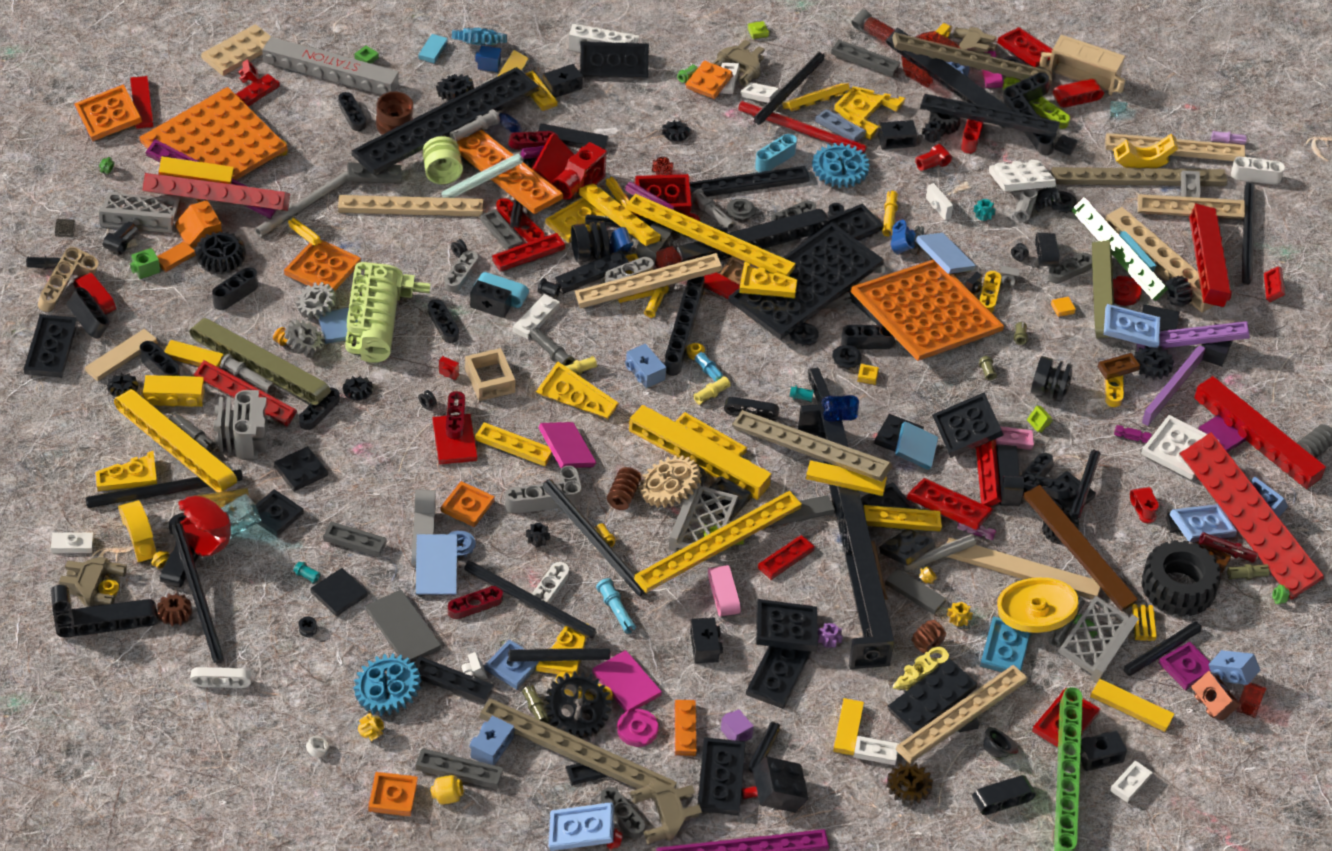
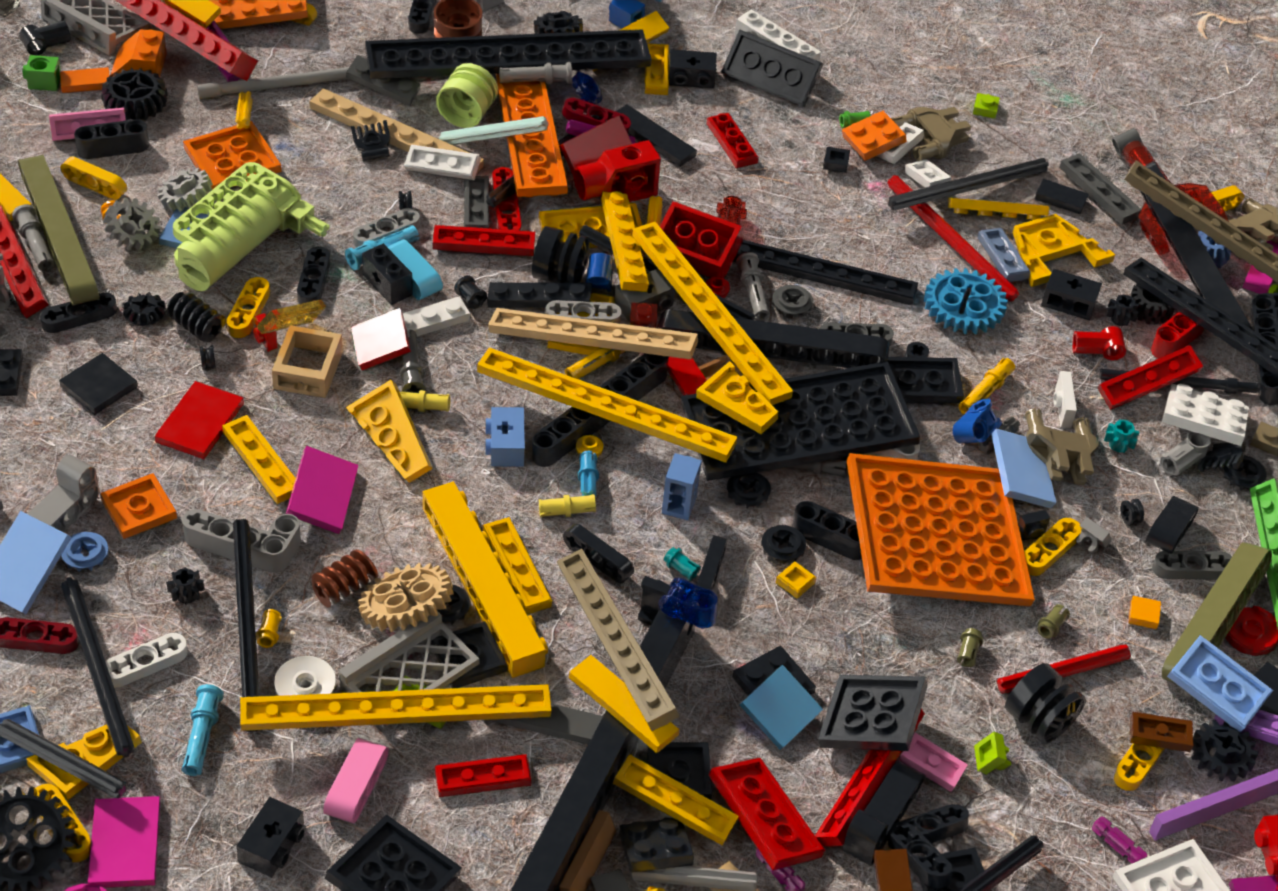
camera: 30 degrees right, 0 degrees up
dark red beam [446,391,465,439] -> none
magenta axle [625,182,674,210] -> none
black gear [662,120,690,142] -> none
medium azure beam [755,134,797,172] -> none
none -> bright pink plate [49,108,126,141]
none -> black tile [59,353,138,415]
none -> yellow beam [60,157,127,200]
none -> black piece [166,292,225,342]
none -> yellow beam [227,277,270,338]
none -> clear yellow tile [256,299,326,334]
none -> white dish [274,656,336,696]
none -> medium azure pin [345,225,419,270]
none -> black piece [351,120,390,161]
none -> tile [351,308,411,371]
none -> white tile [404,145,481,180]
none -> yellow plate [477,347,737,463]
none -> medium blue brick [662,453,702,520]
none -> red tile [707,113,759,169]
none -> black plate [823,146,850,173]
none -> red axle [997,644,1131,694]
none -> dark tan connector [1025,408,1100,485]
none -> black tile [1034,179,1089,214]
none -> red plate [1097,345,1203,410]
none -> black bar [1099,368,1258,394]

